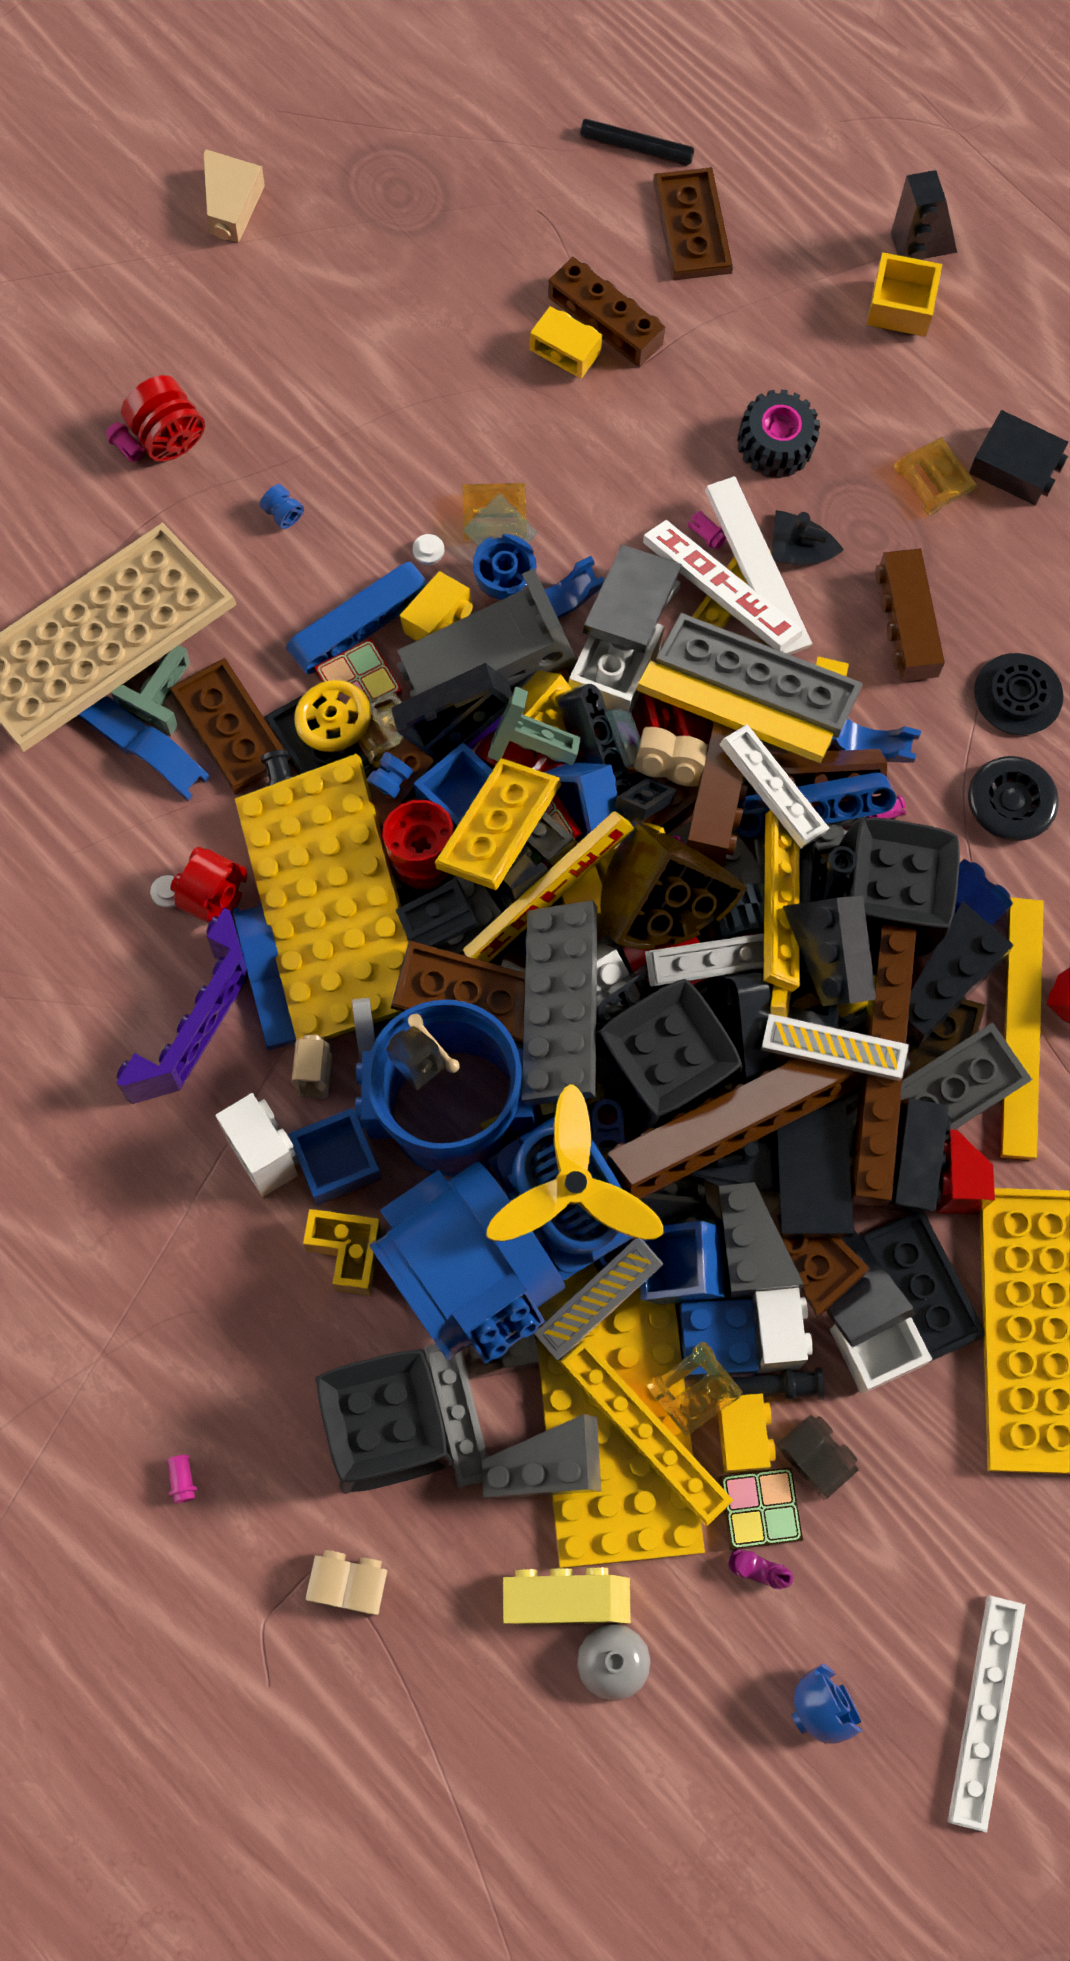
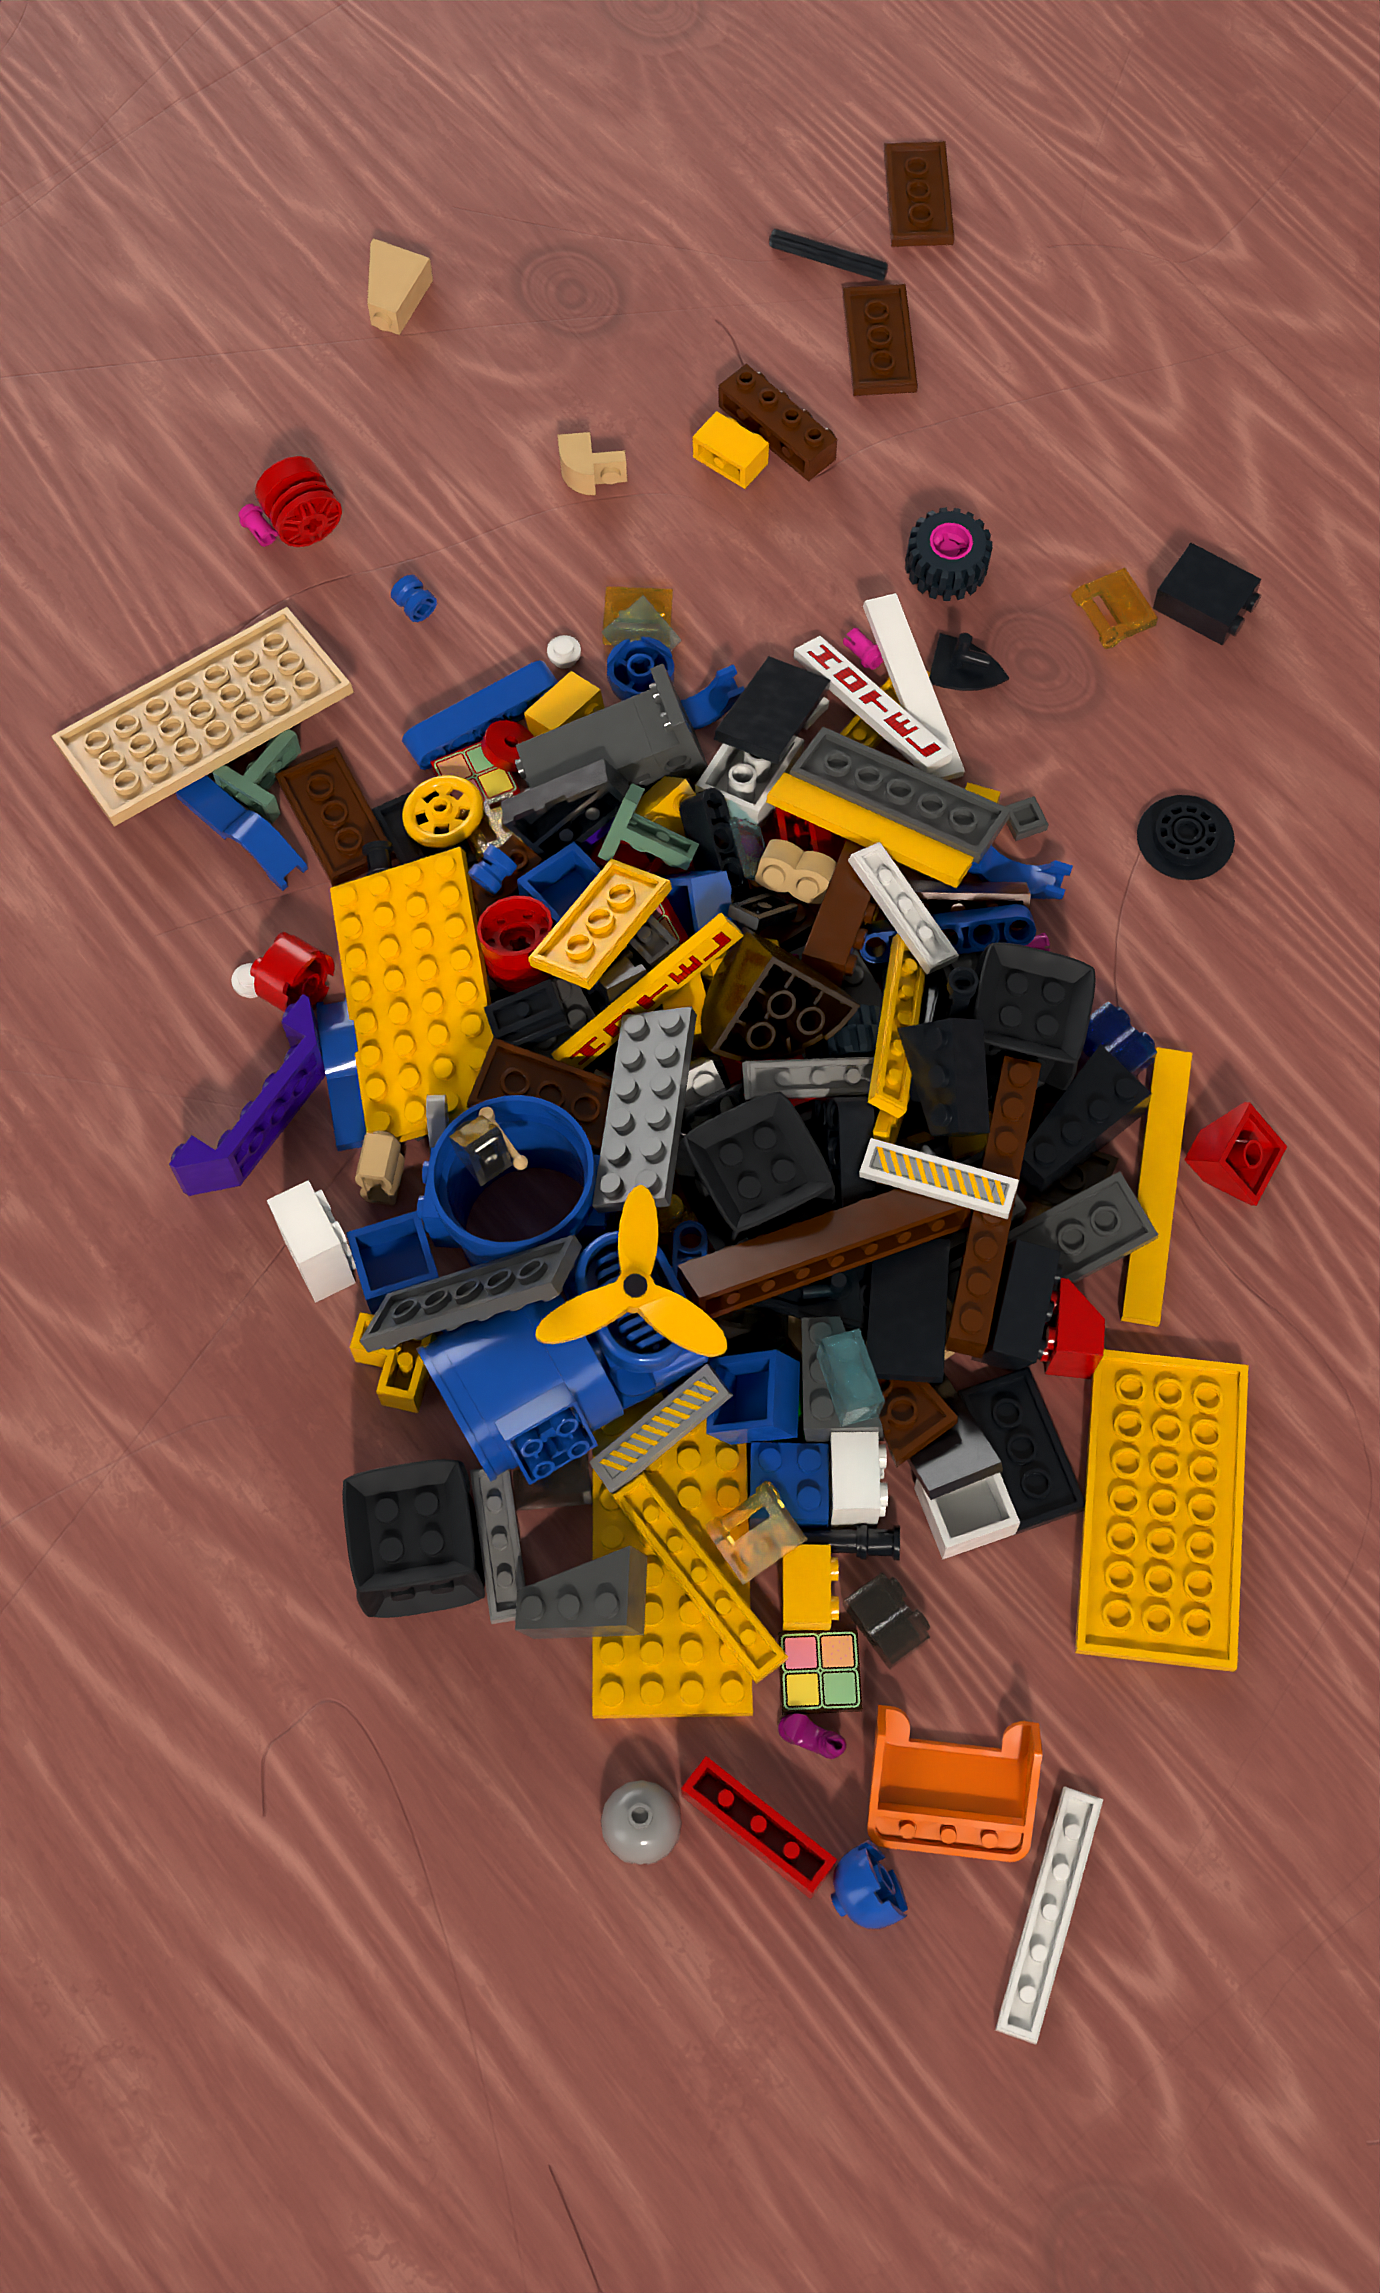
camera: 10 degrees right, 5 degrees down
dark pink pin [166,1455,198,1504] -> none
tan brick [305,1550,388,1616] -> none
light yellow wedge [503,1568,631,1624] -> none
yellow piece [866,252,942,337] -> none
reddish brown brick [875,548,945,681] -> none
black wedge [891,170,957,260] -> none
black wheel [968,756,1059,841] -> none
none -> dark grey plate [360,1235,582,1352]
none -> red piece [481,720,534,772]
none -> tan brick [558,432,627,495]
none -> red brick [681,1756,837,1899]
none -> clear light blue brick [817,1329,885,1427]
none -> orange windscreen [867,1705,1043,1862]
none -> reddish brown tile [884,141,954,247]
none -> dark grey tile [1005,796,1048,841]

